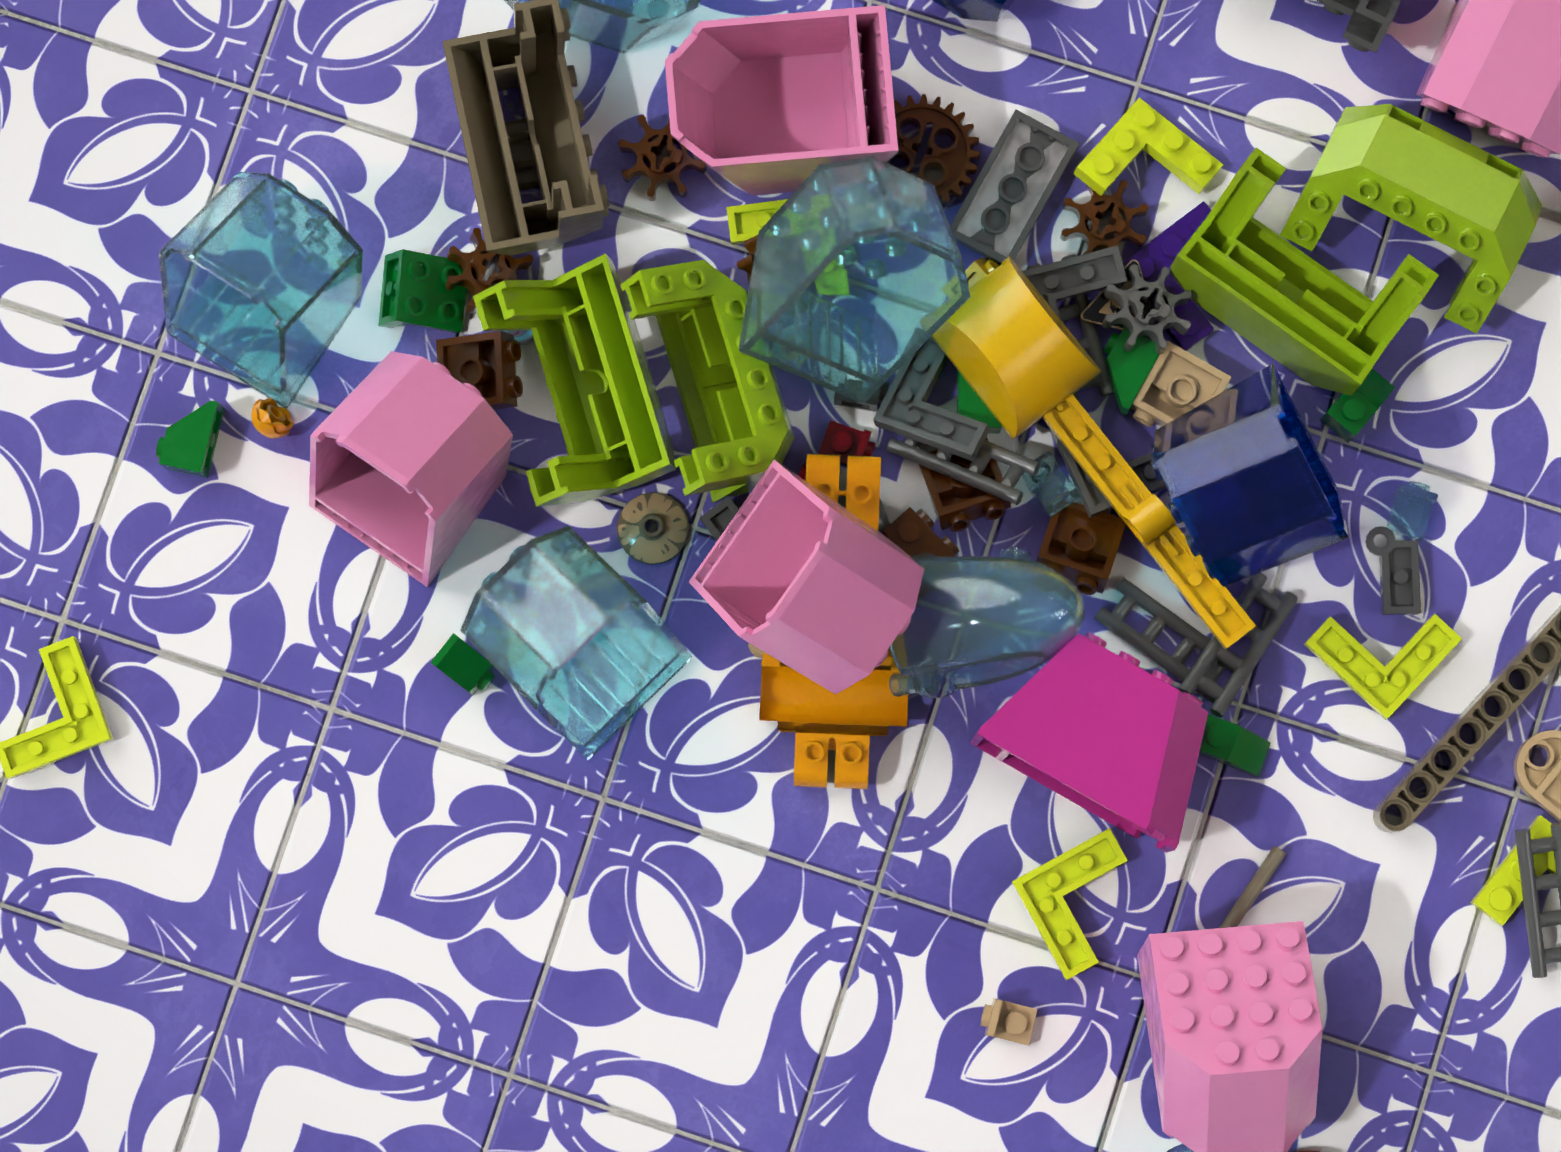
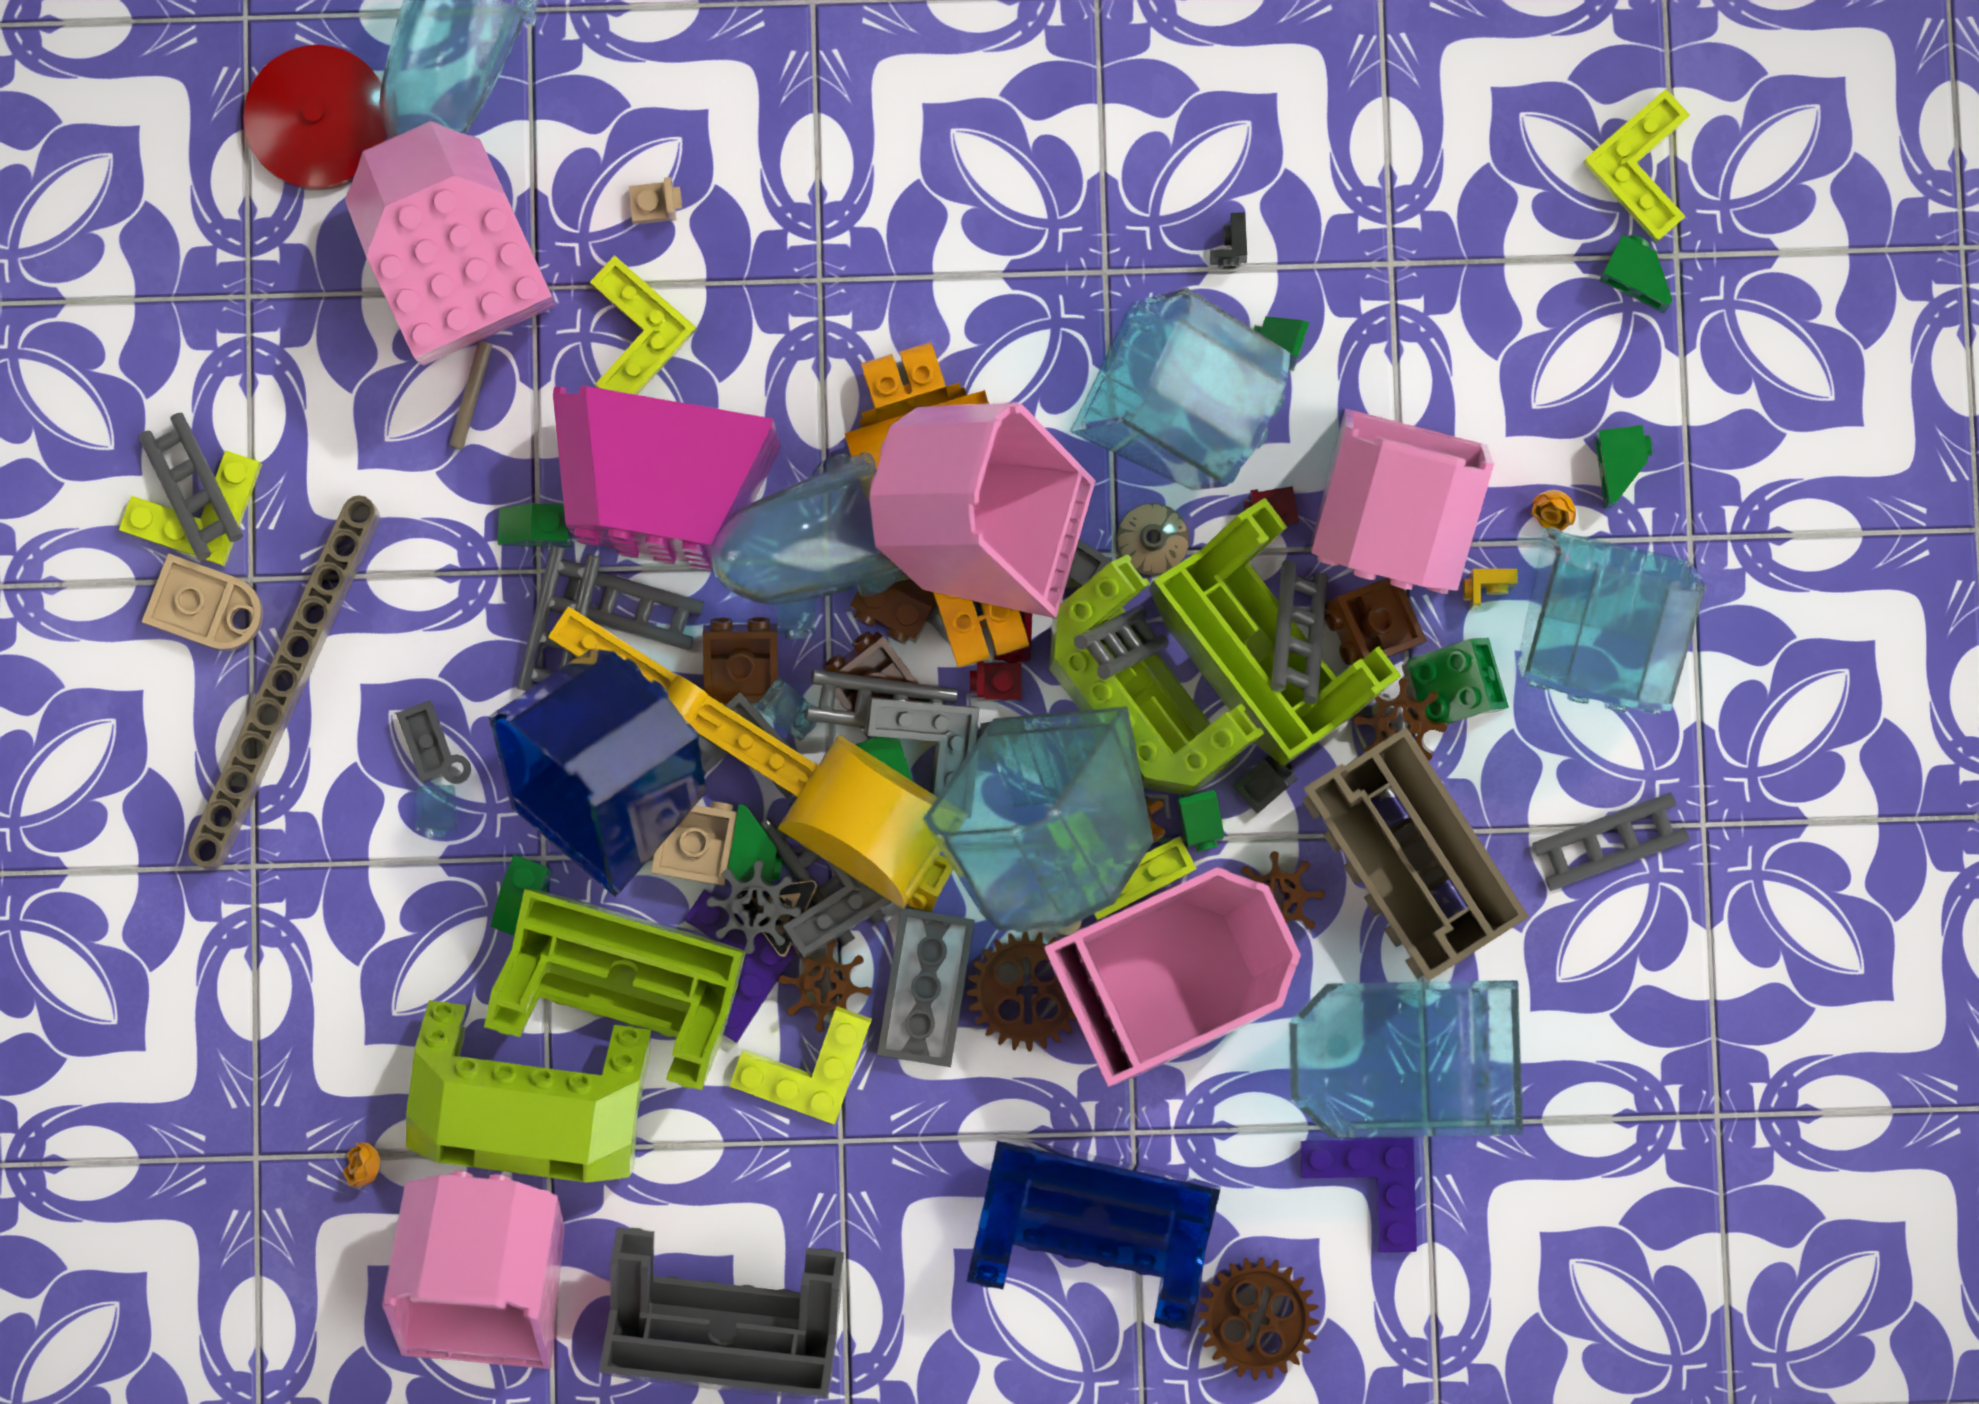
camera: 155 degrees right, 0 degrees up
neon yellow plate [1304,614,1462,720] -> none
none -> dark grey bar [1074,606,1169,679]
none -> green slope [1176,789,1225,853]
none -> pearl dark grey bracket [1210,212,1248,270]
none -> pearl dark grey bracket [1233,755,1298,814]
none -> dark red bracket [1243,486,1299,526]
none -> dark grey bar [1271,560,1328,704]
none -> yellow bracket [1463,569,1518,610]
none -> dark grey bar [1532,792,1689,892]
none -> green slope [1599,235,1673,313]

